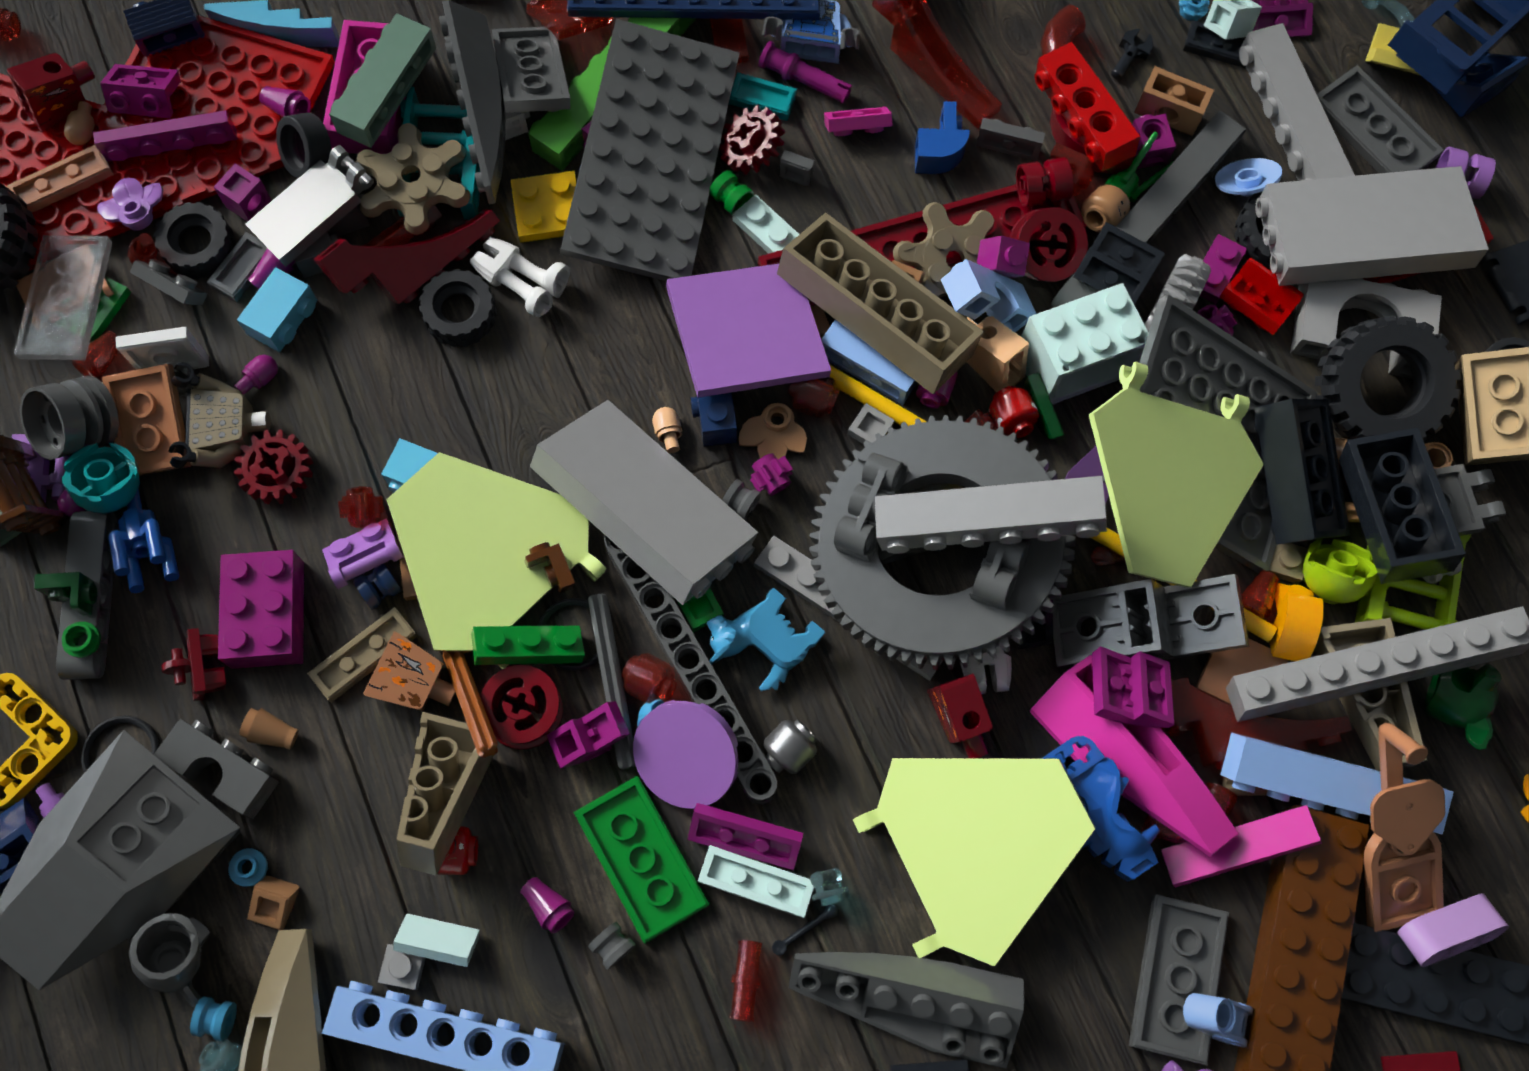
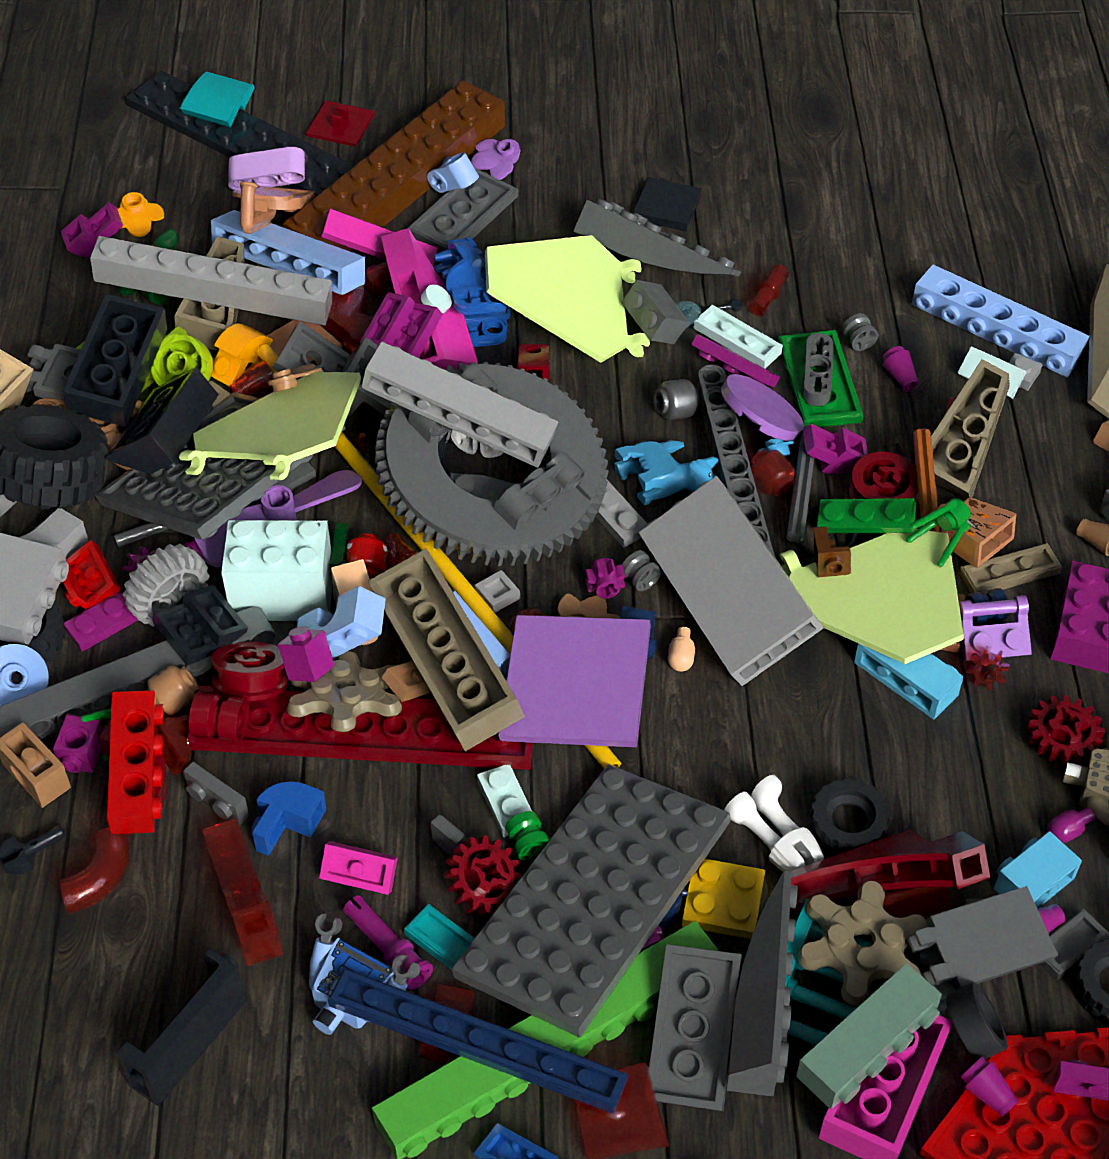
camera: 155 degrees left, 20 degrees down
magenta brick [214,164,272,222] -> none
none -> medium nougat plate [268,364,323,393]
none -> light aqua tile [421,285,452,314]
none -> dark grey brick [622,280,690,344]
none -> dark grey beam [803,333,833,406]
none -> green plant [906,498,971,567]

